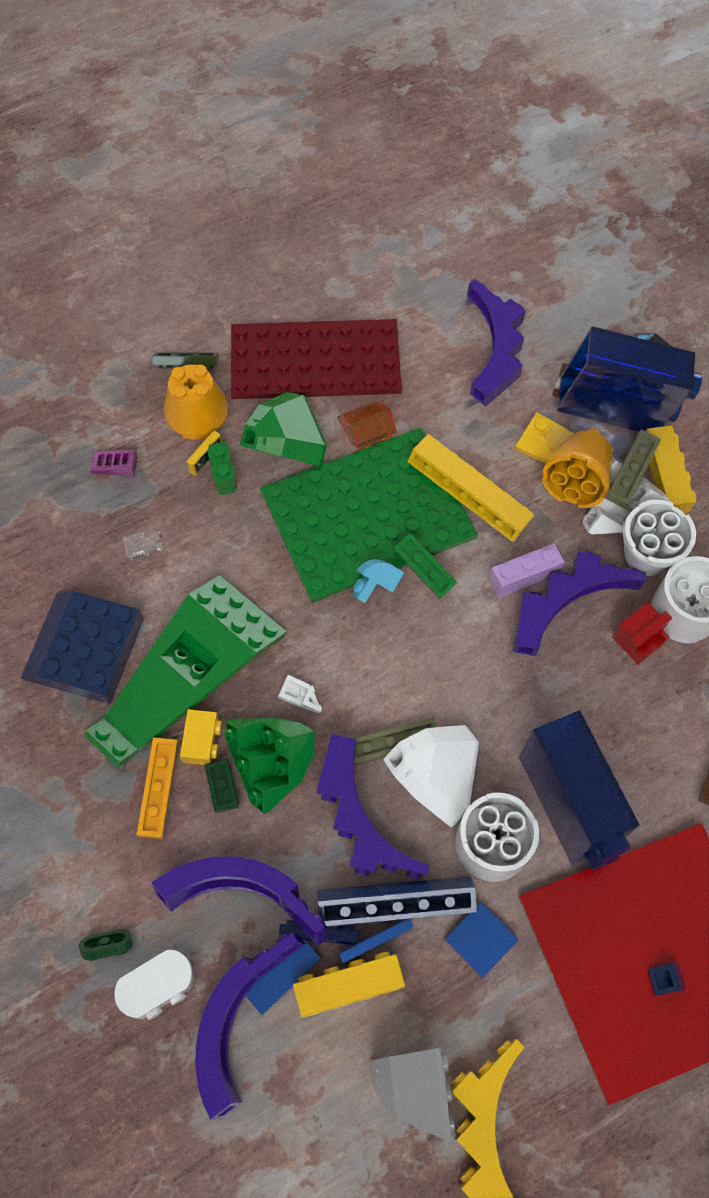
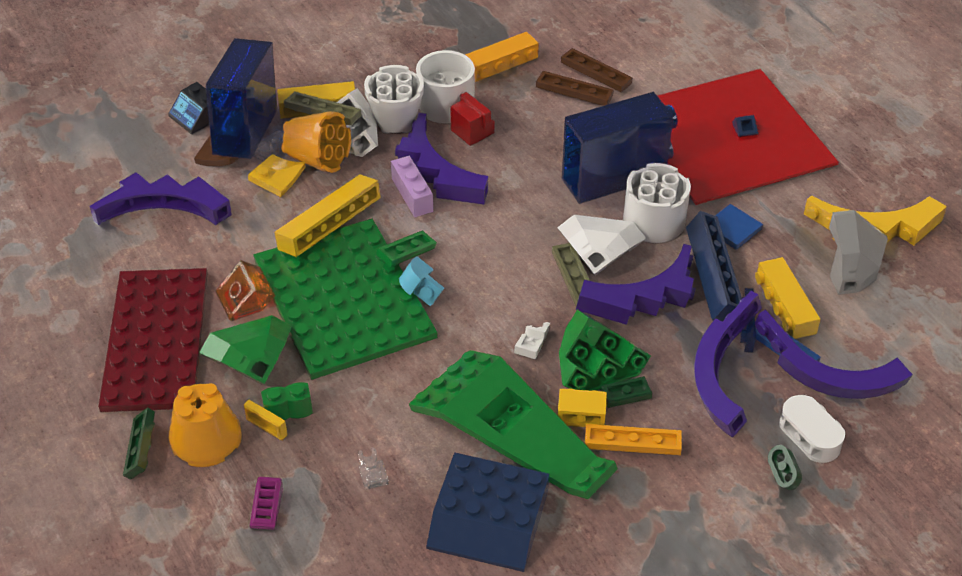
camera: 90 degrees left, 20 degrees down
blue tile [339,919,414,966] -> none

